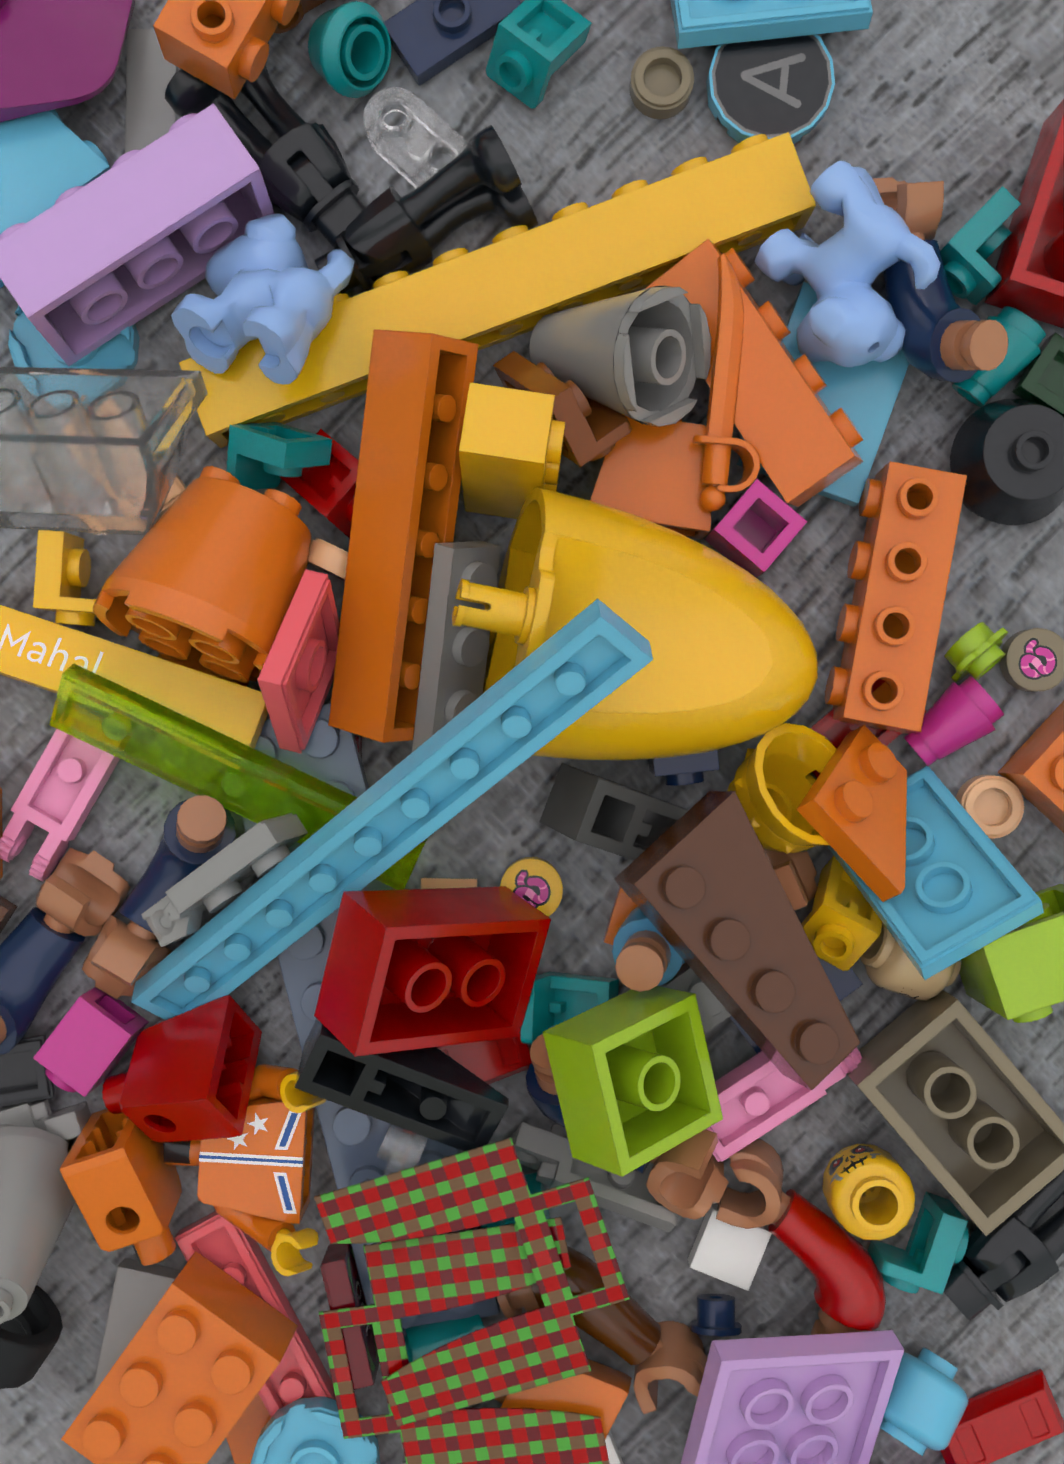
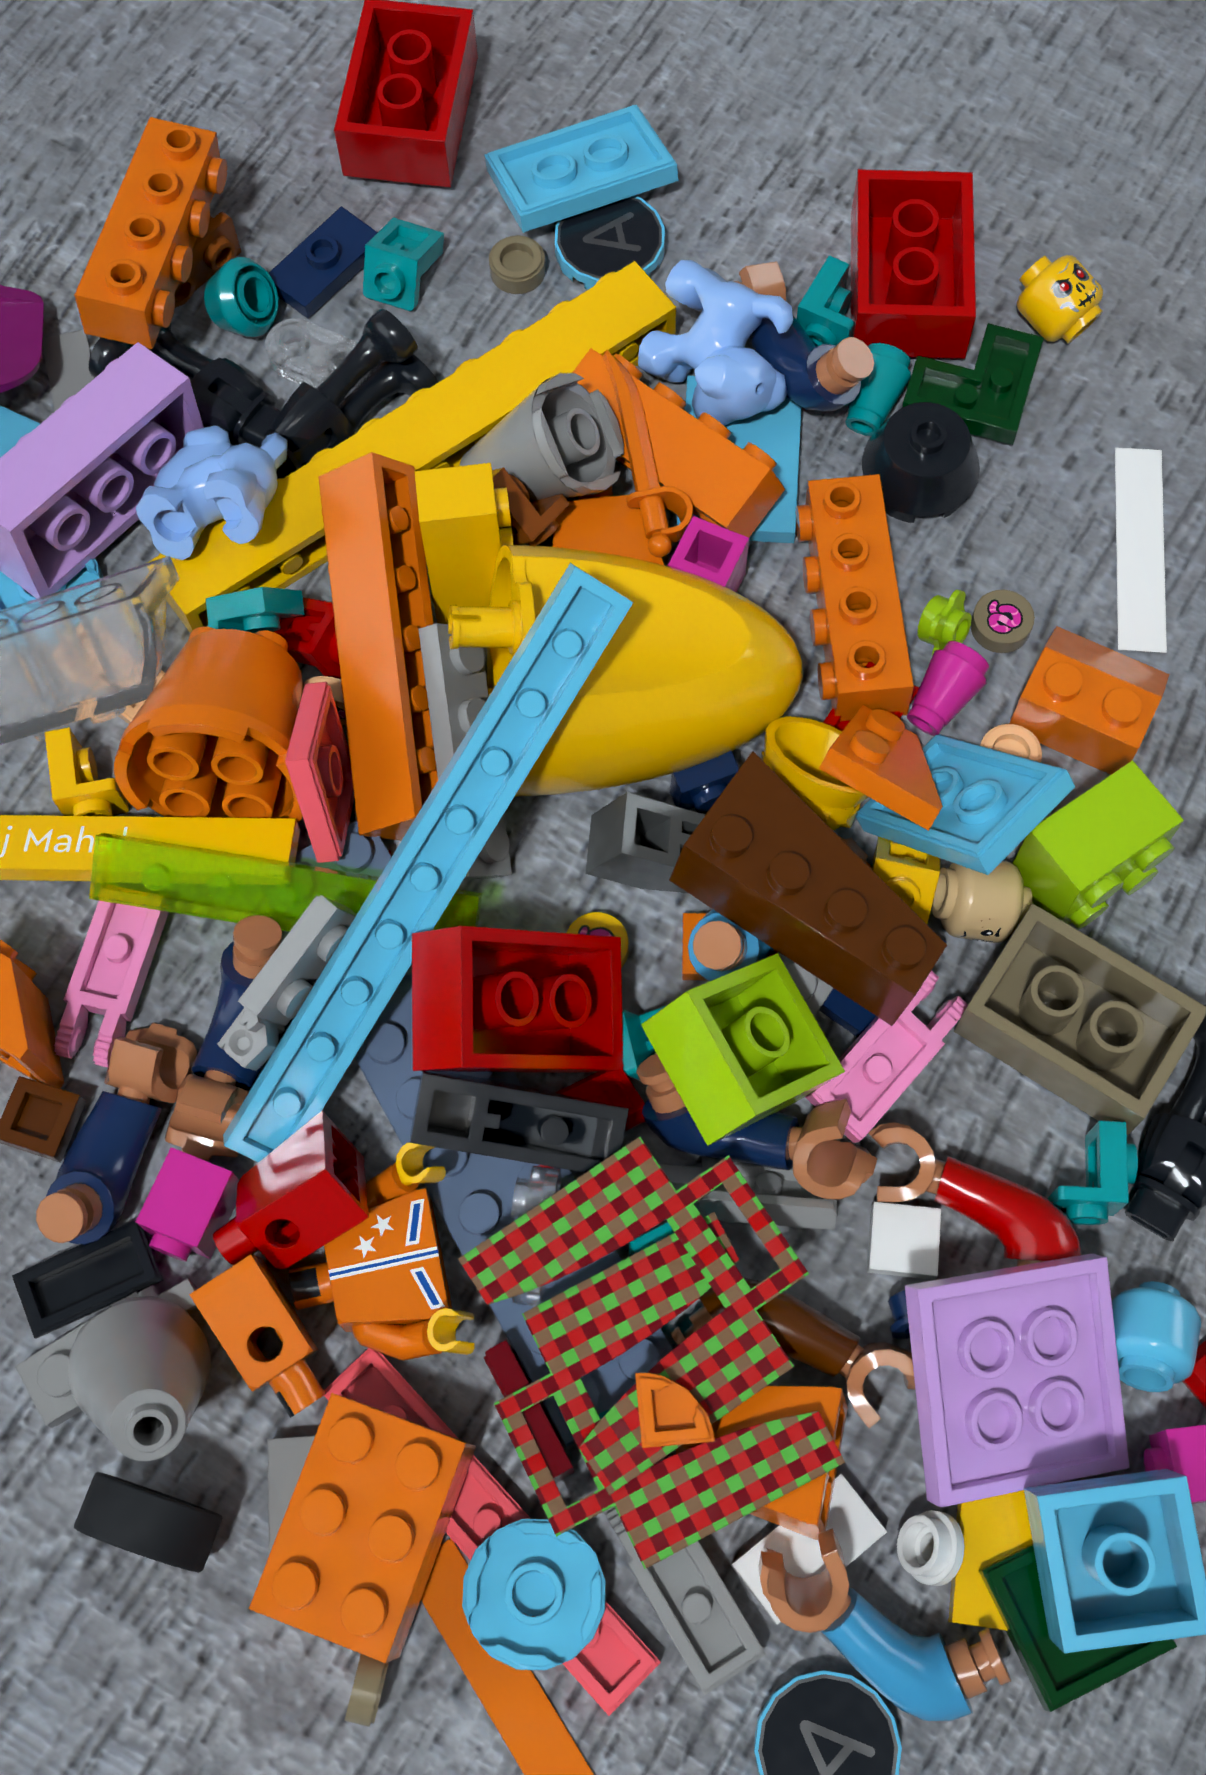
camera: 15 degrees left, 20 degrees down
yellow head [822,1143,915,1241] -> none
none -> orange tile [635,1372,715,1448]

